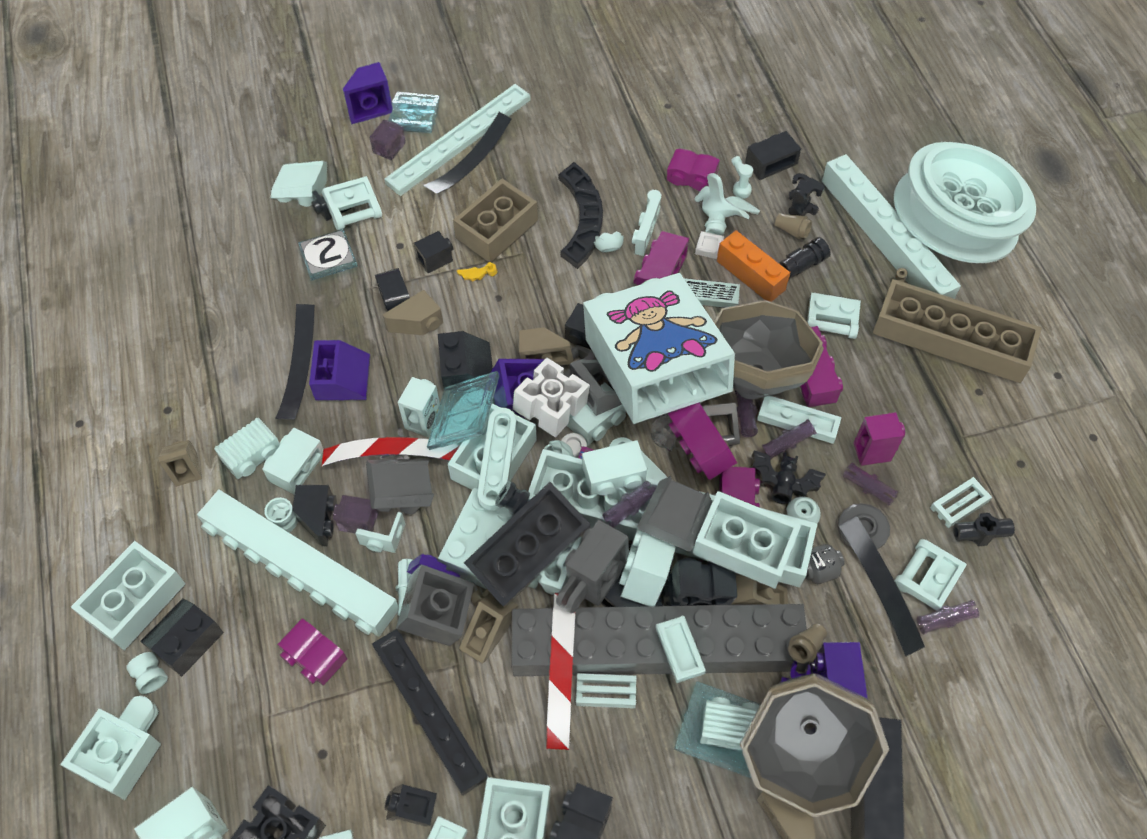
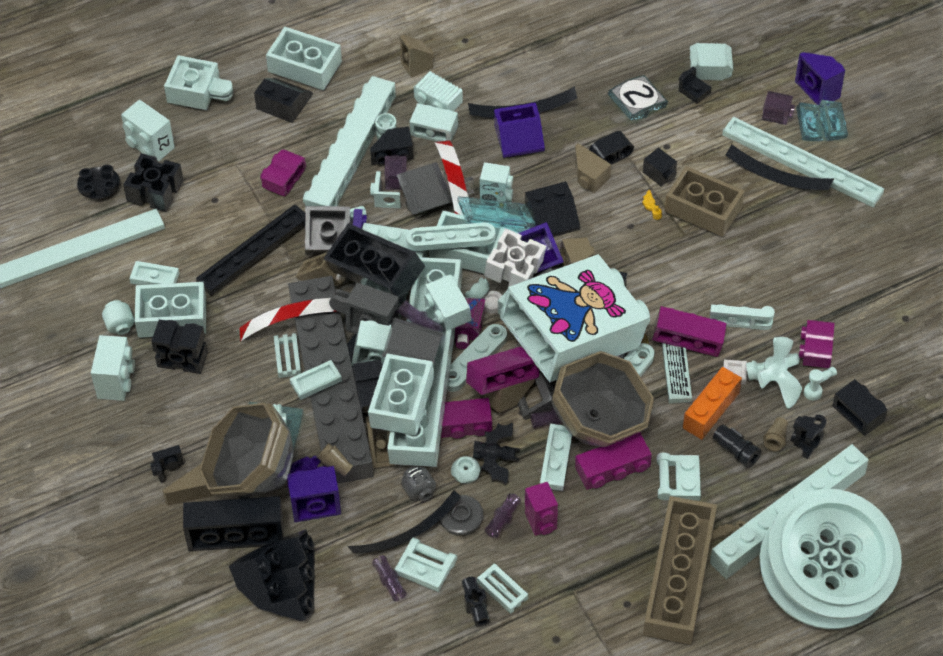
camera: 80 degrees right, 5 degrees down
light aqua wheel [127,652,168,694] -> none
light aqua plate [322,176,382,230] -> none
black bracket [385,784,437,827] -> none
black wheel [495,481,530,516] -> none
black tile [558,162,603,269] -> none
light aqua plate [594,232,624,252] -> none
clear purple pin [762,419,817,460] -> none
none -> black brick [229,529,315,621]

